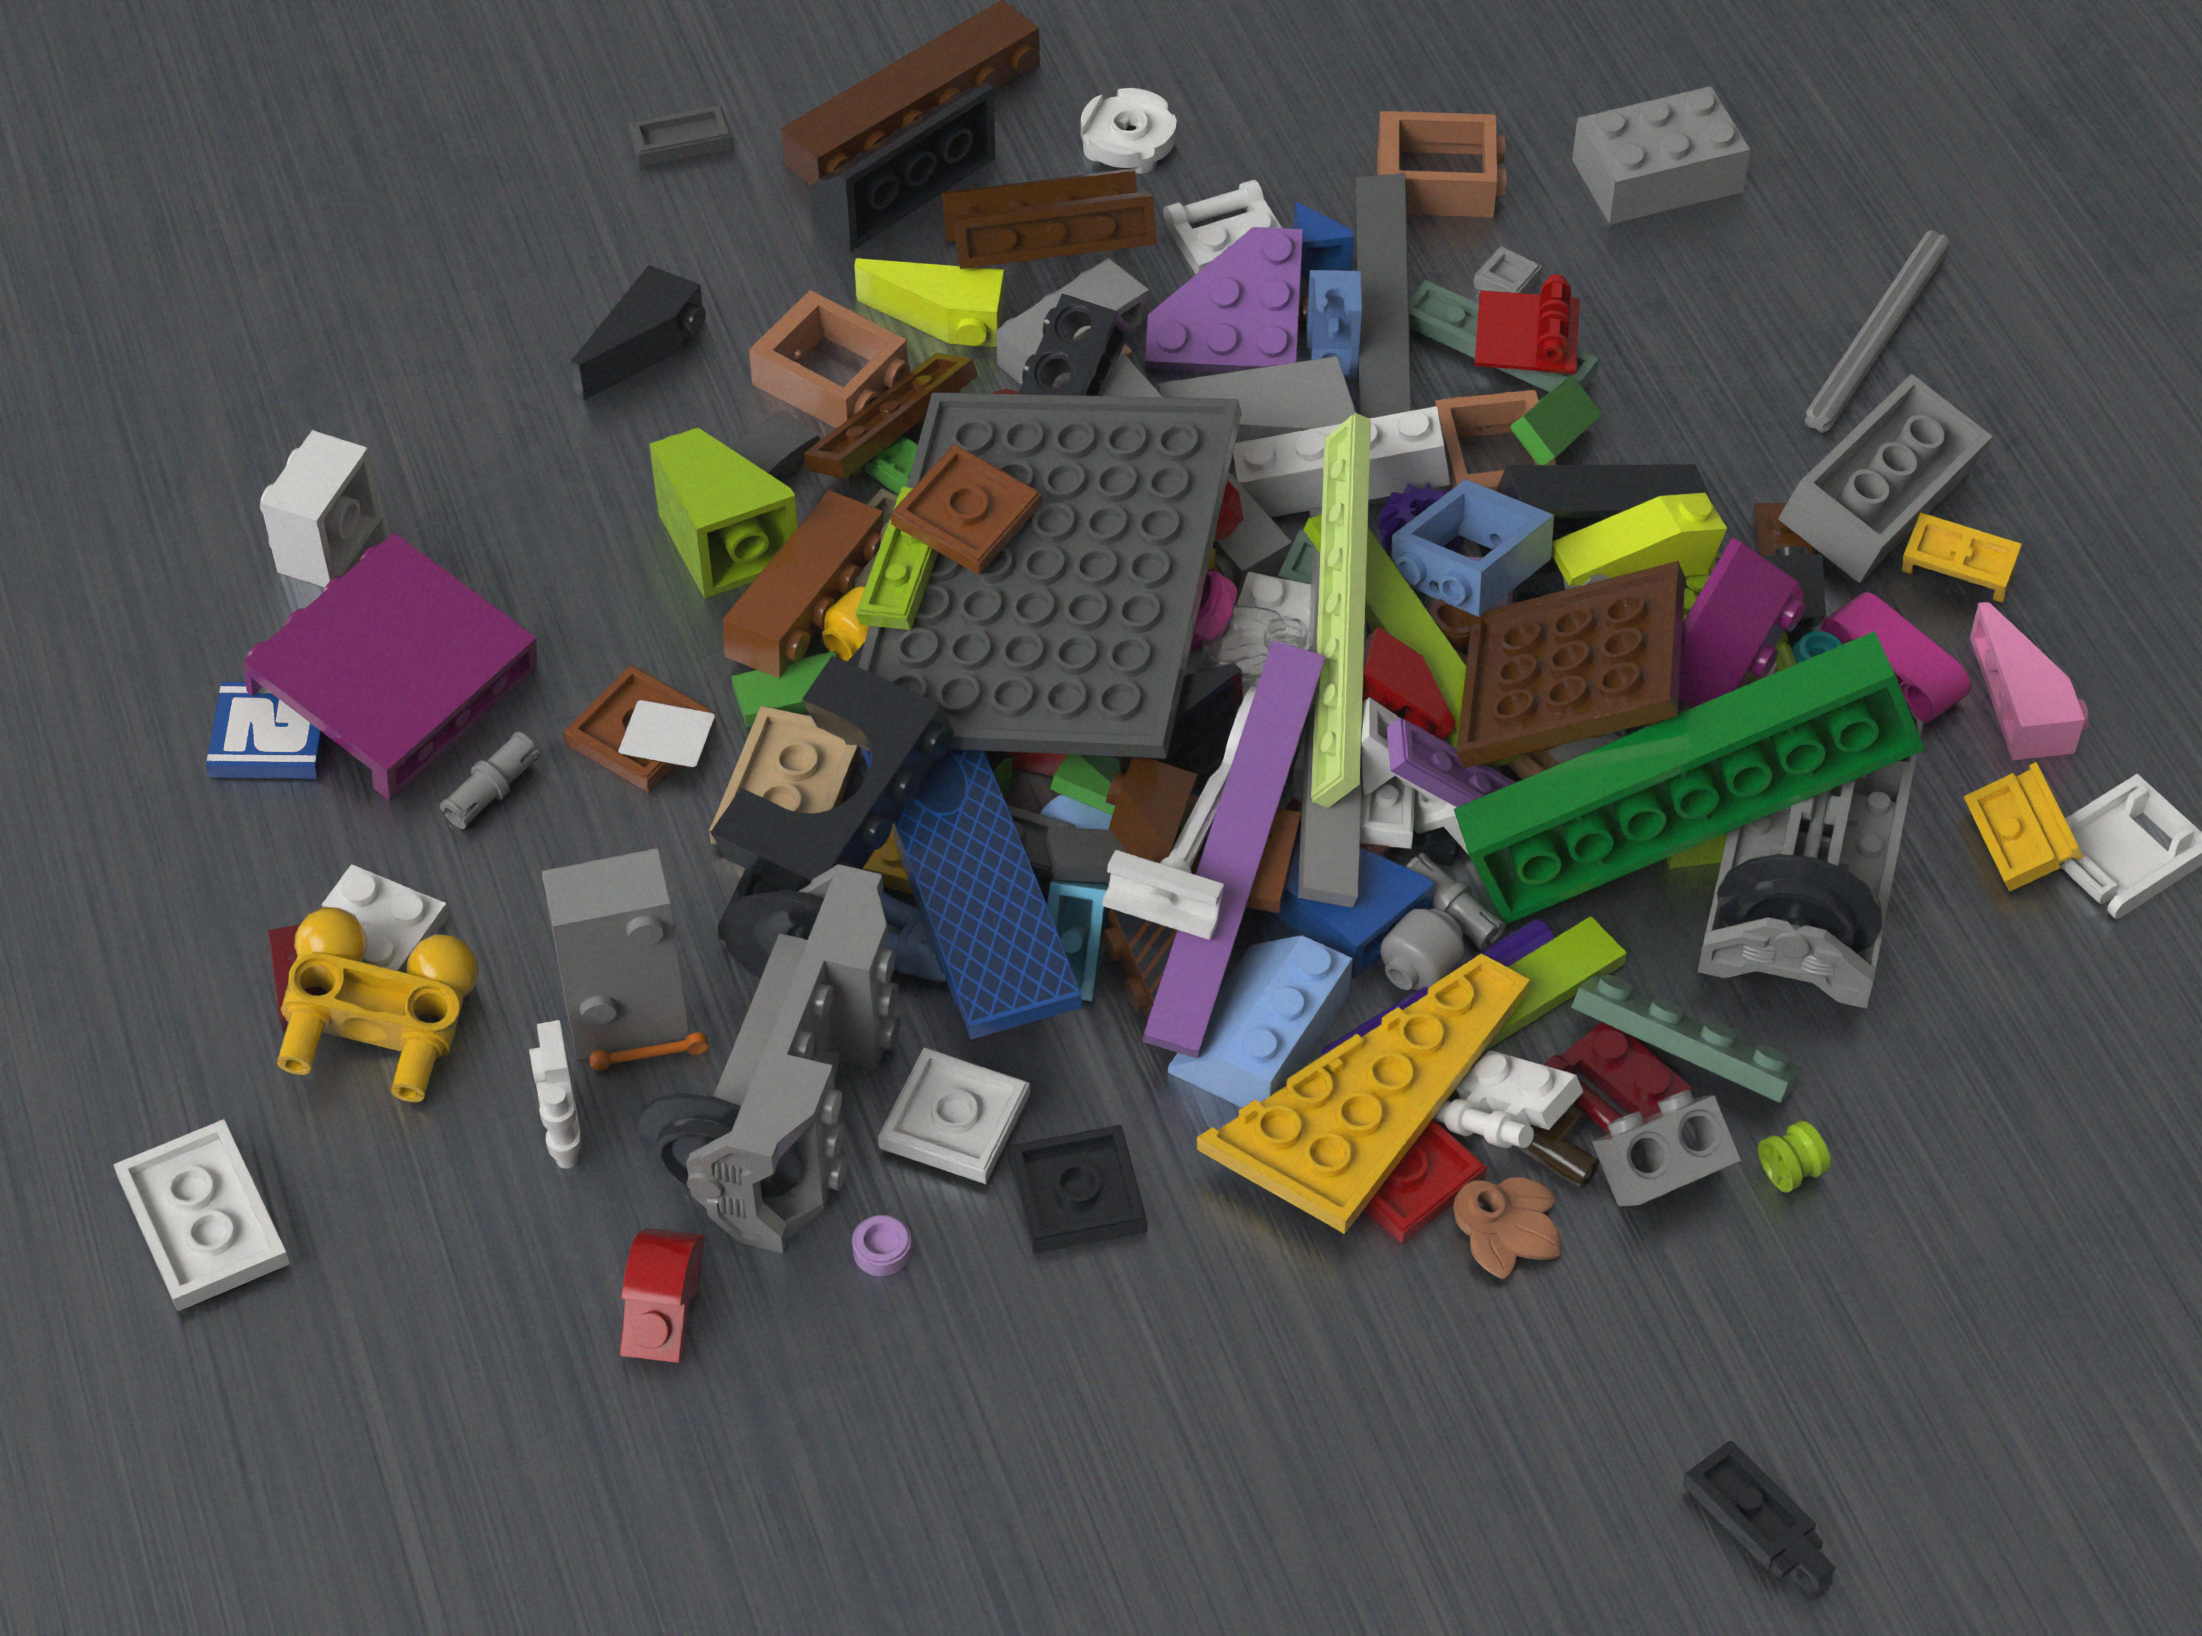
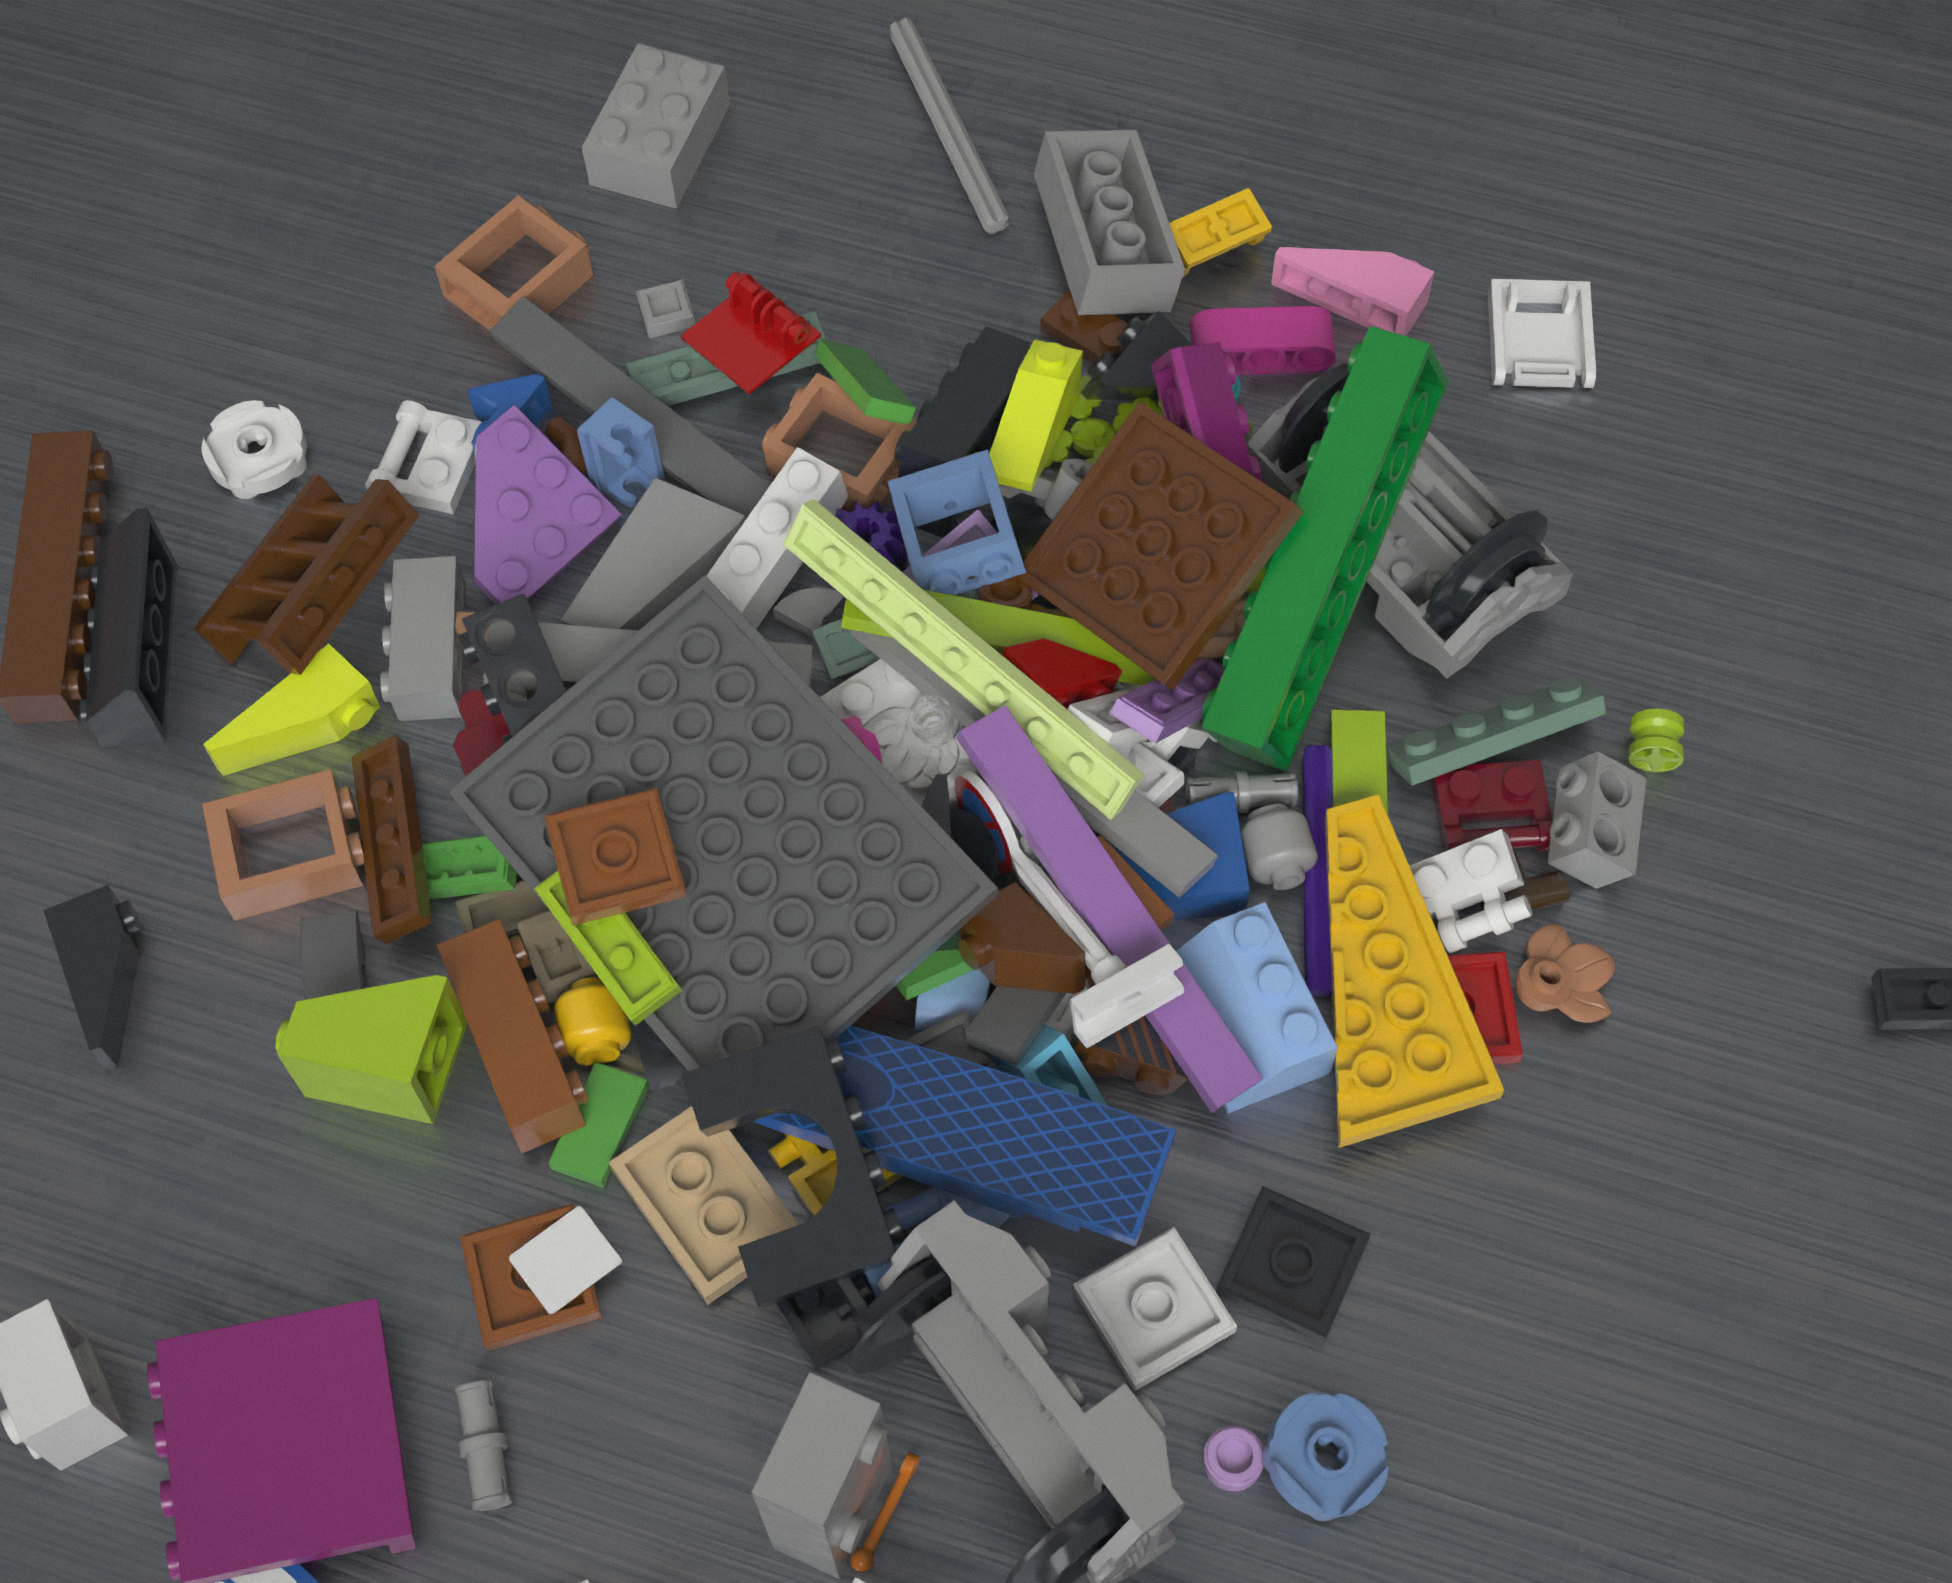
camera: 50 degrees left, 10 degrees up
yellow plate [1963,762,2084,892] -> none
none -> medium blue plate [1262,1392,1389,1522]

